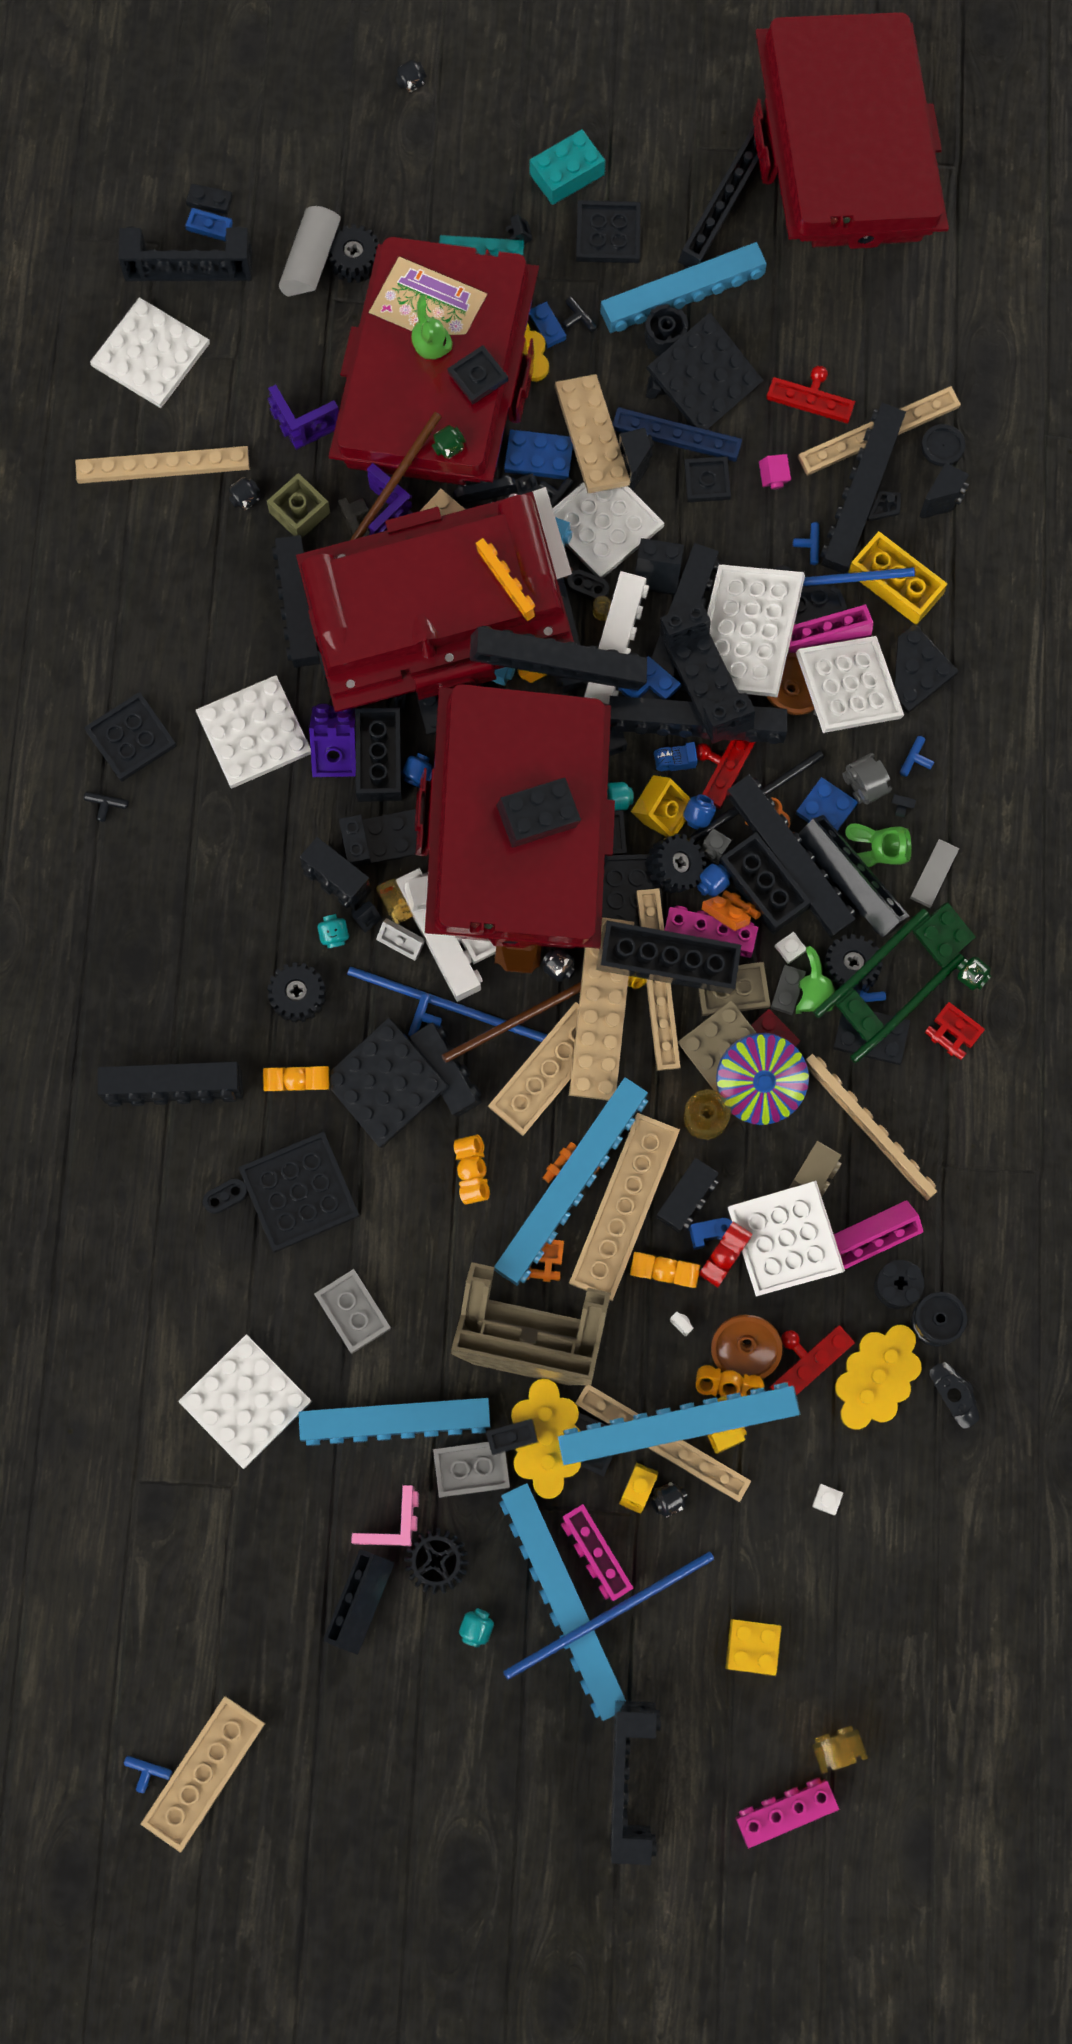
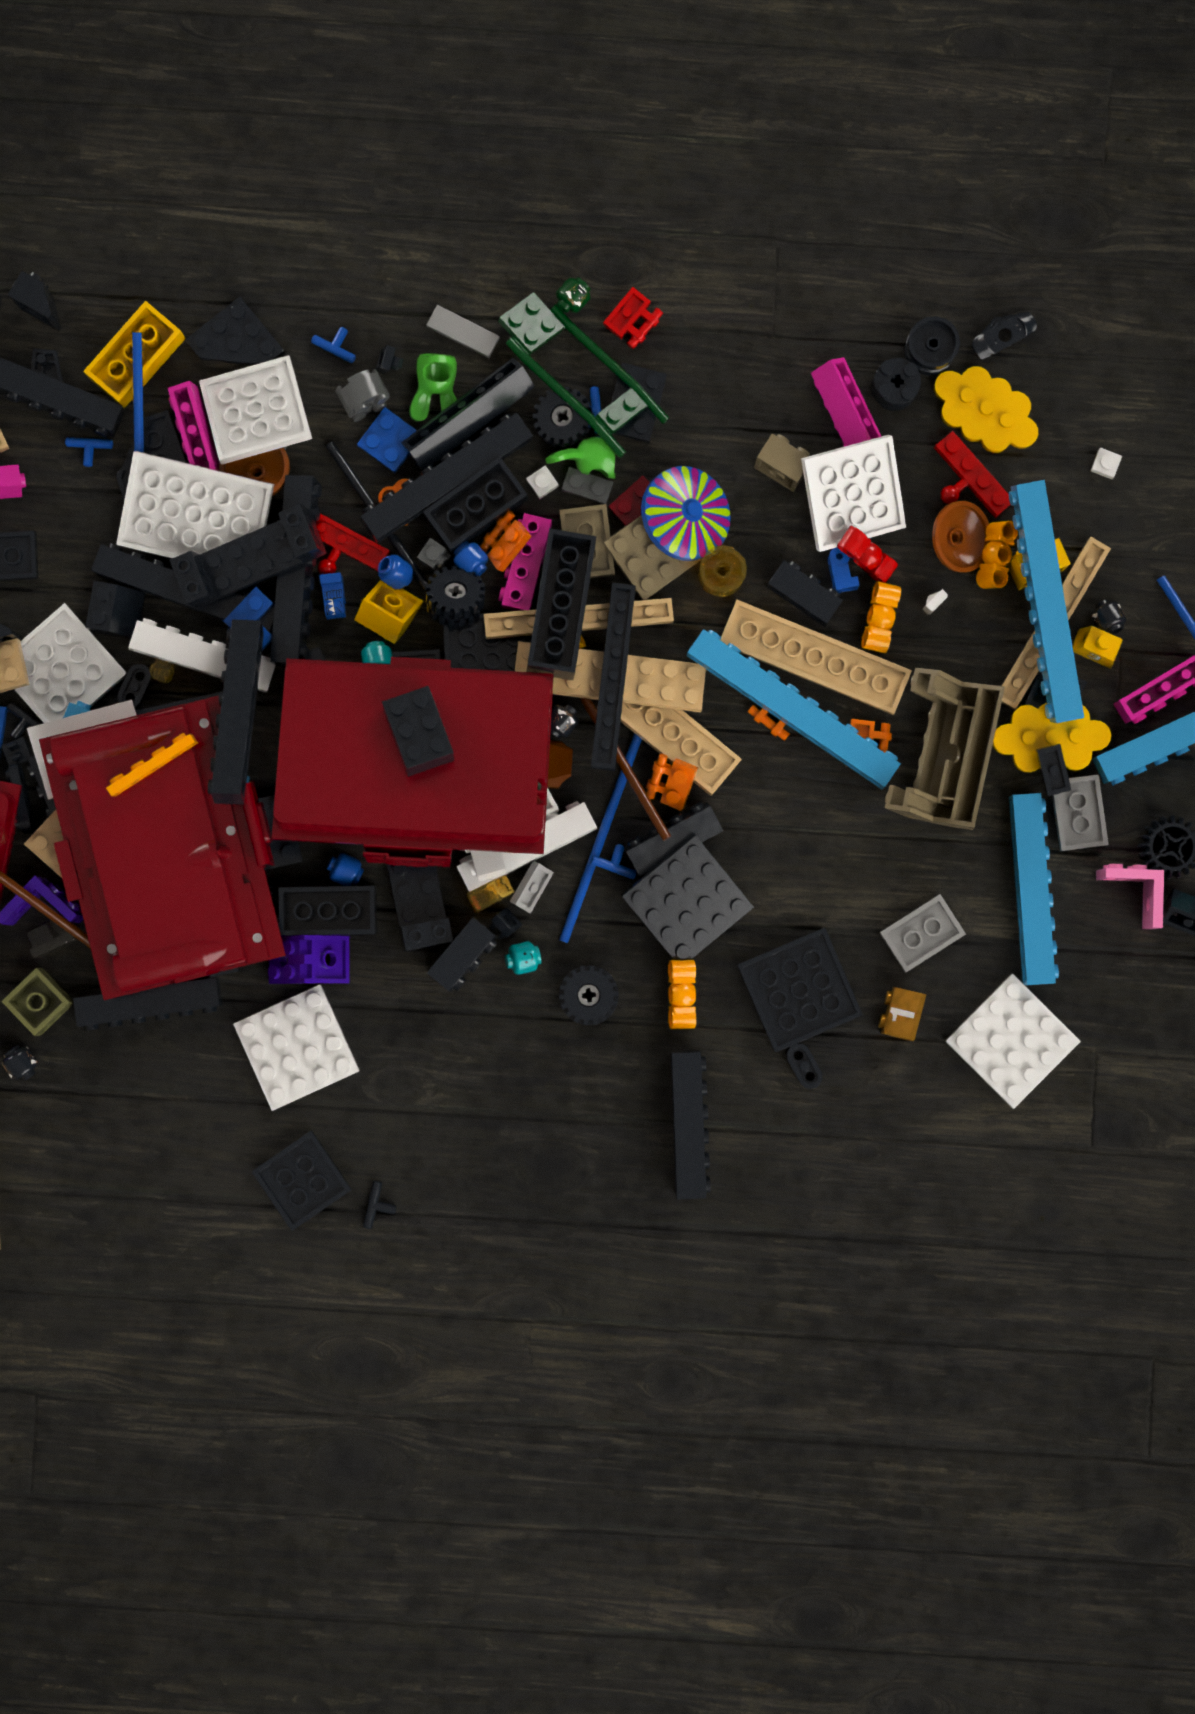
camera: 90 degrees left, 10 degrees up
light orange piece [454,1134,490,1204] -> none
tan plate [805,1054,937,1201] -> none
none -> black plate [591,583,636,771]
none -> orange plate [646,753,698,811]
none -> pearl gold slope [878,987,926,1041]

